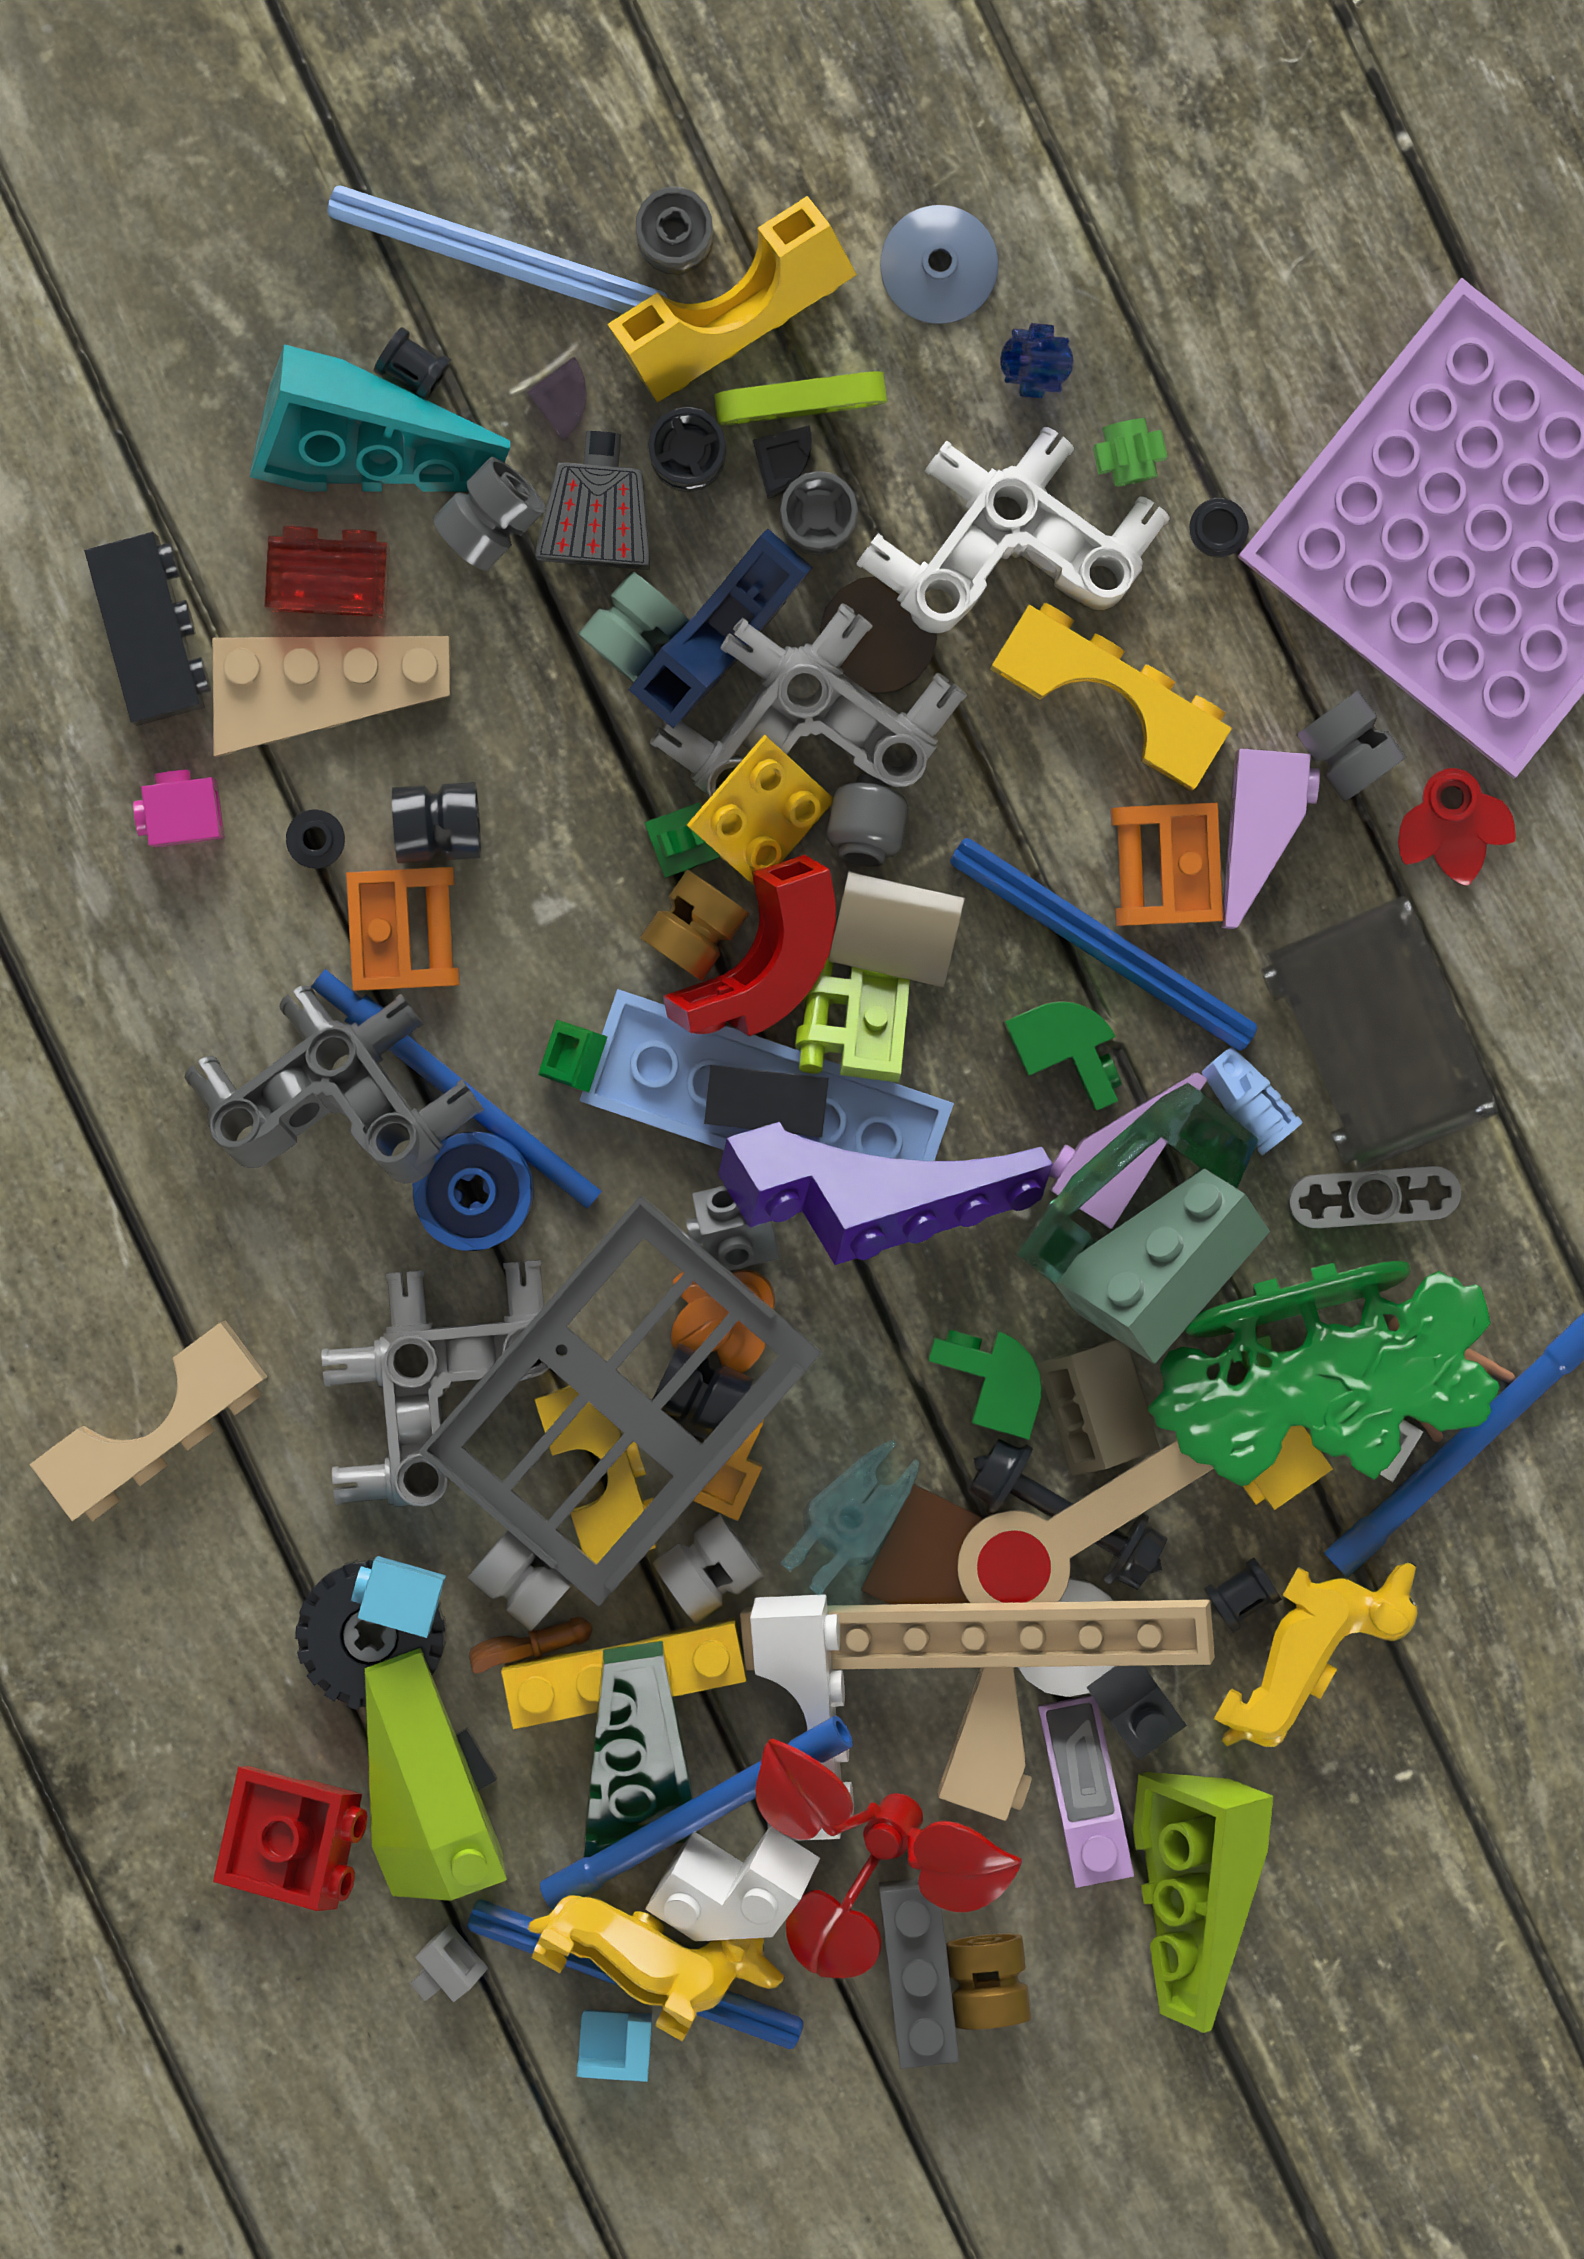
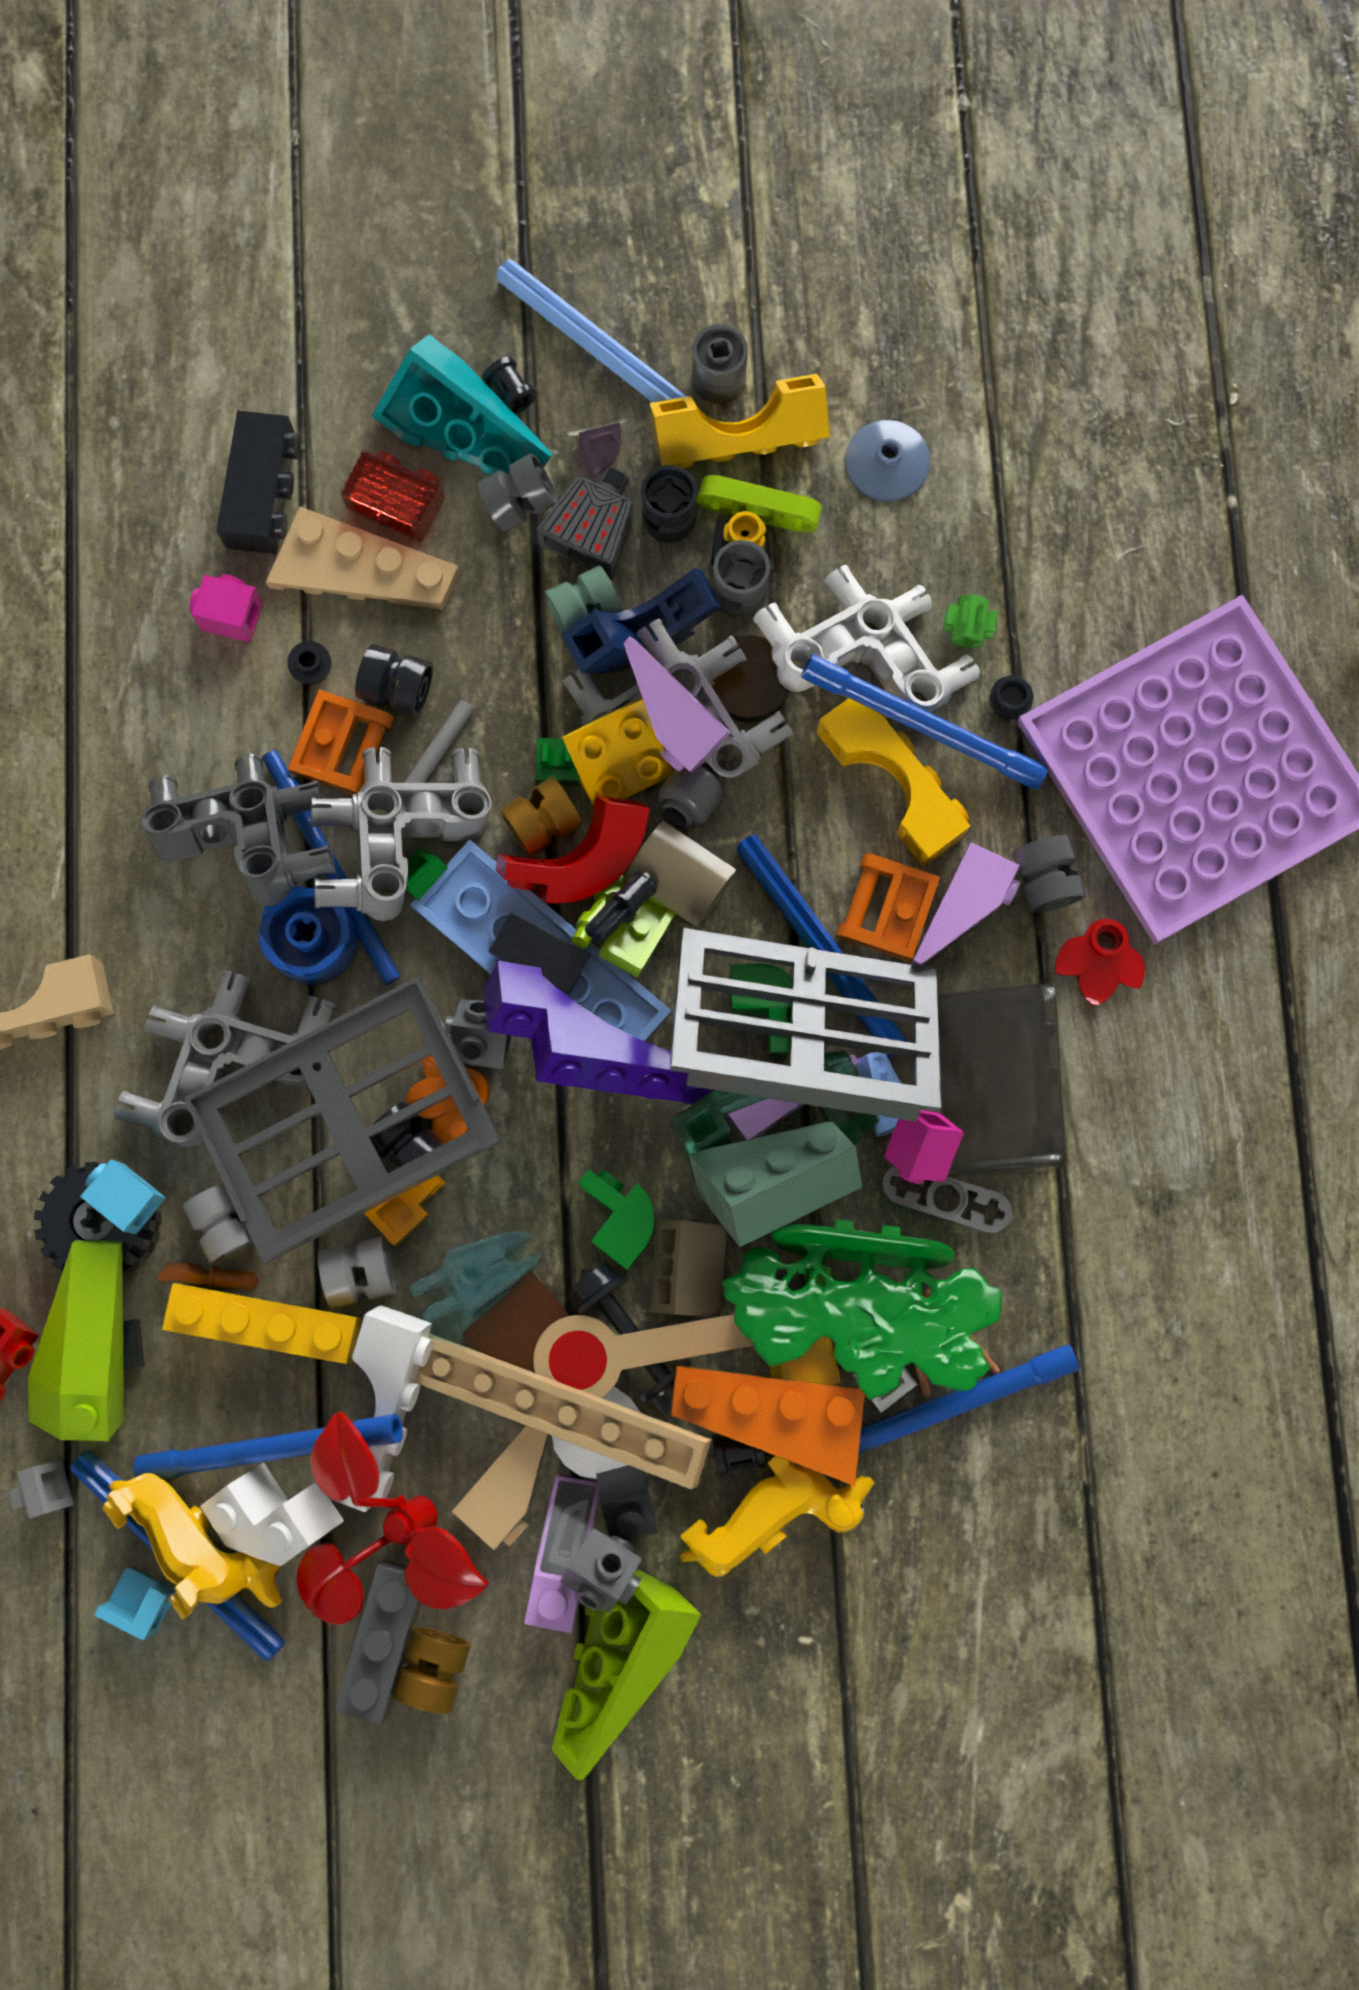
camera: 25 degrees right, 10 degrees down
yellow arch [534,1386,657,1564] -> none
wing [583,1641,700,1857] -> none
clear blue gear [1000,323,1073,398] -> none
none -> light grey pin [311,747,492,921]
none -> light grey bar [404,699,475,783]
none -> dark grey brick [560,1528,642,1613]
none -> black axle [585,871,658,944]
none -> lavender slope [623,637,731,772]
none -> door [670,928,941,1121]
none -> orange wing [670,1366,865,1486]
none -> yellow plate [723,511,766,547]
none -> blue piece [801,653,1048,790]
none -> dark pink brick [884,1110,964,1184]

